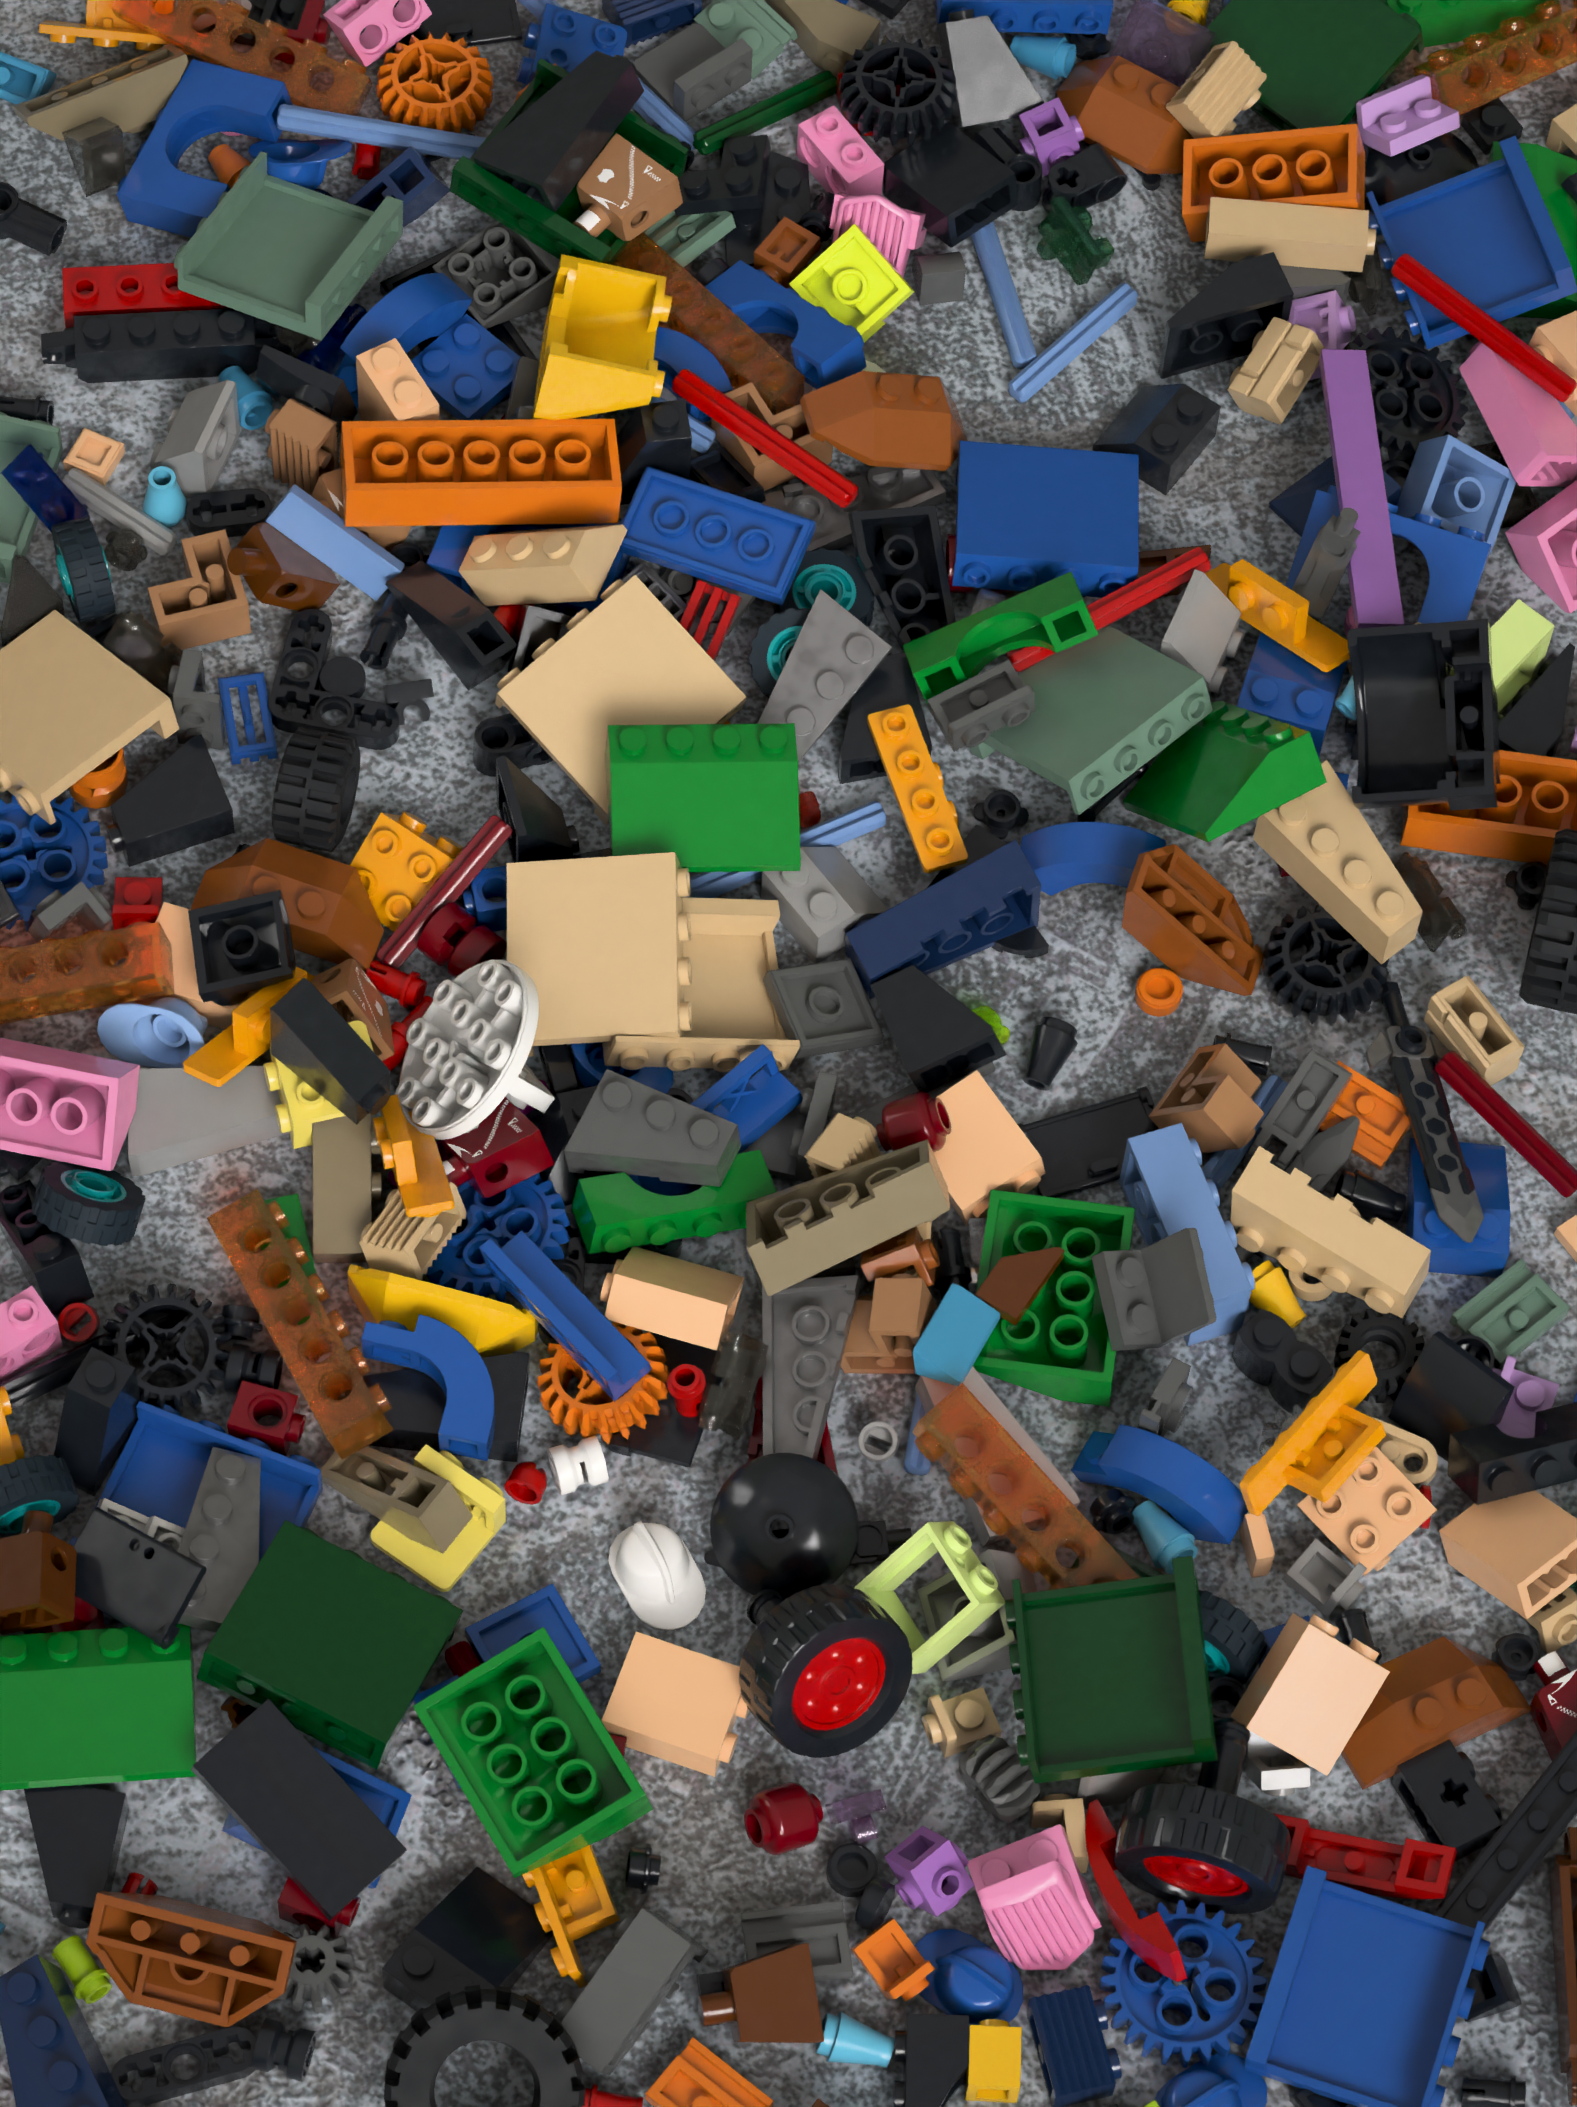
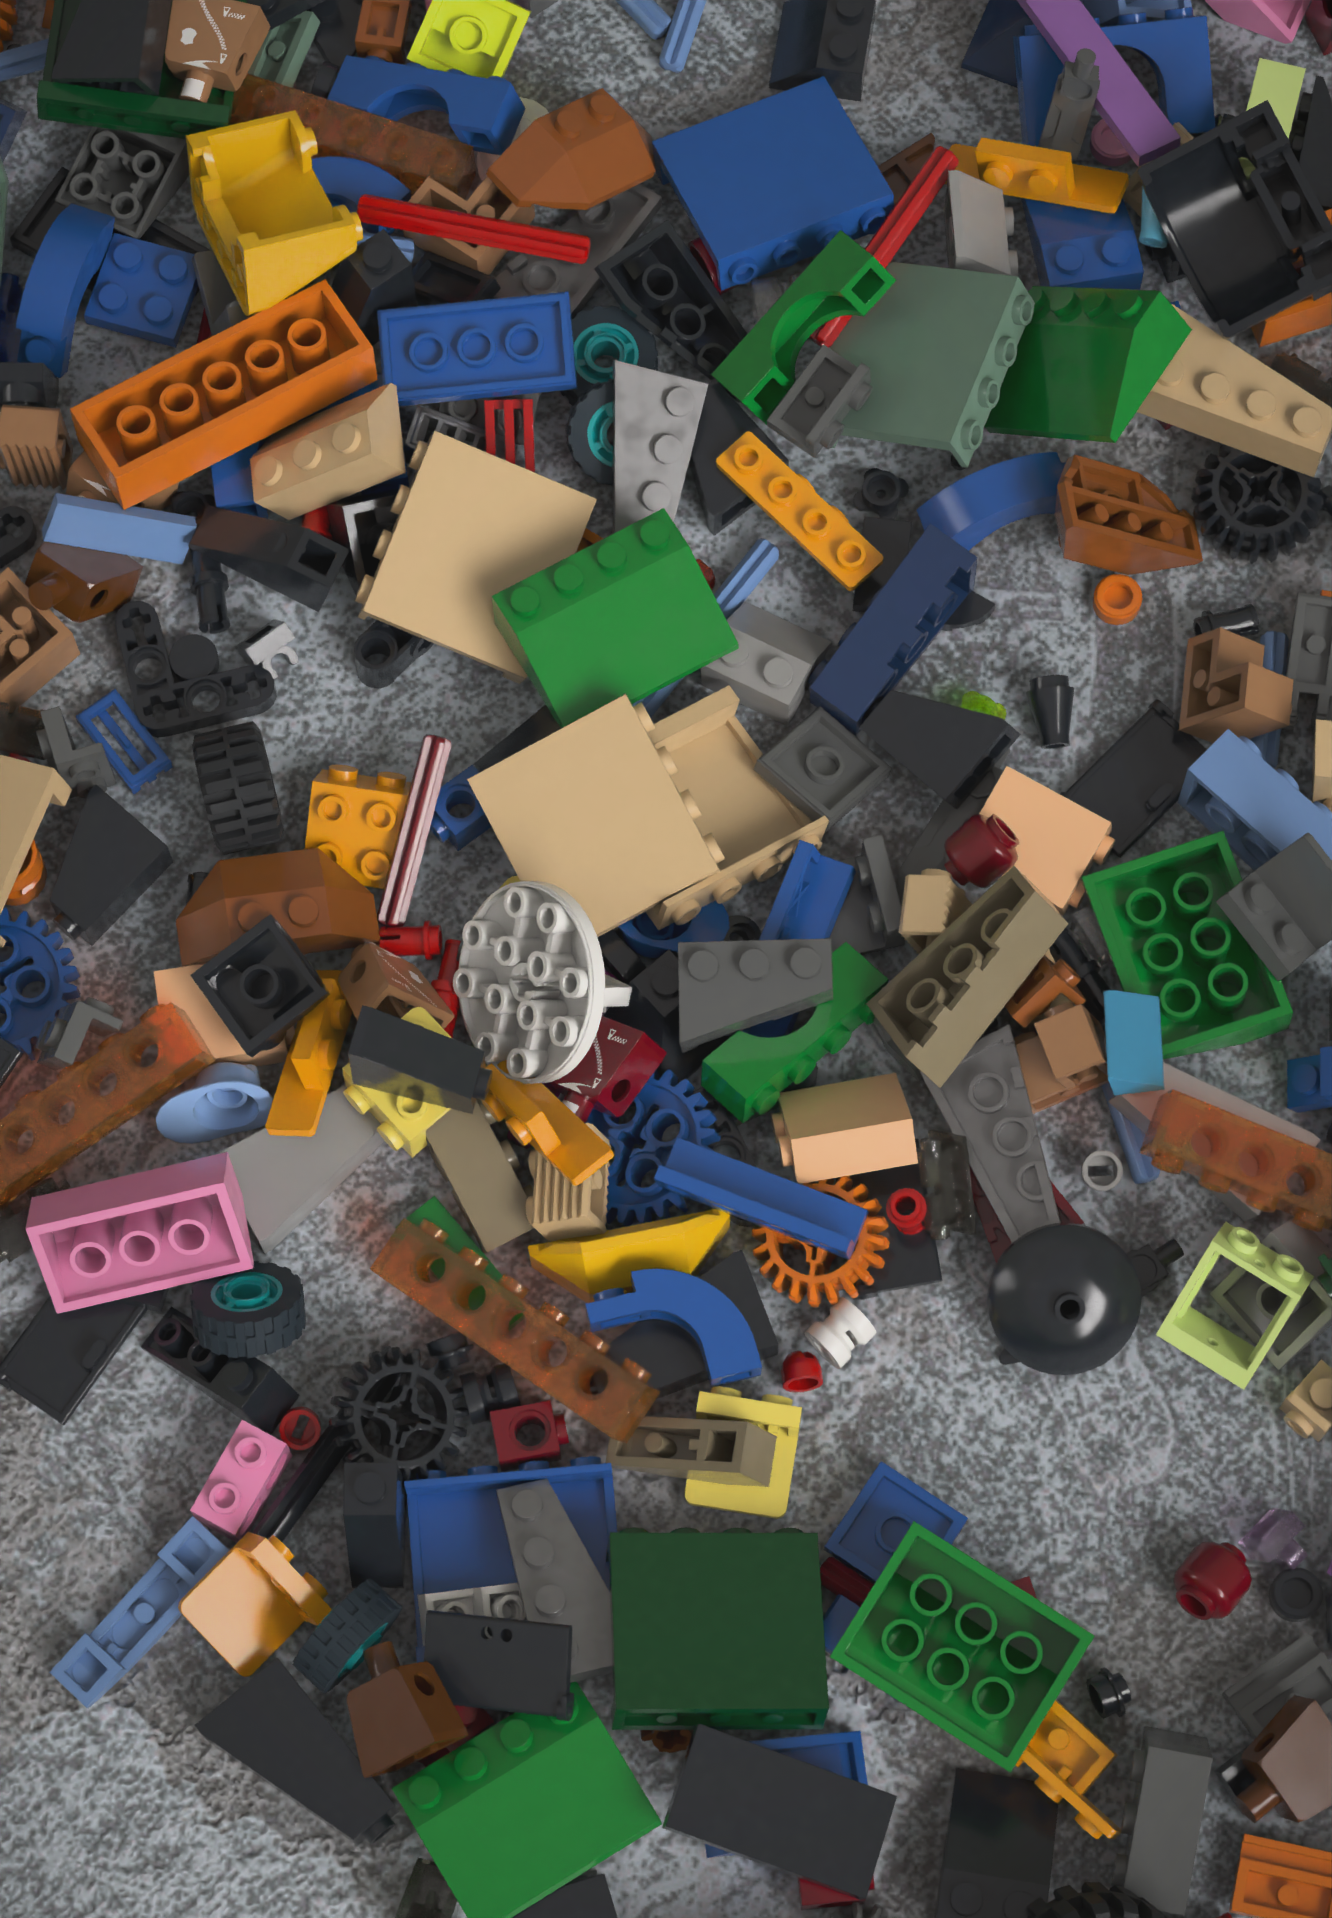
camera: 20 degrees left, 10 degrees up
red bracket [112,877,164,939] -> none
light nougat brick [356,338,440,421] -> none
dark red wheel [417,902,507,978] -> none
black slope [496,756,580,863] -> none
light nougat brick [601,1631,749,1777] -> none
white piece [608,1521,706,1631] -> none
black wheel [739,1584,913,1758] -> none
reddish brown tile [975,1247,1064,1326] -> none

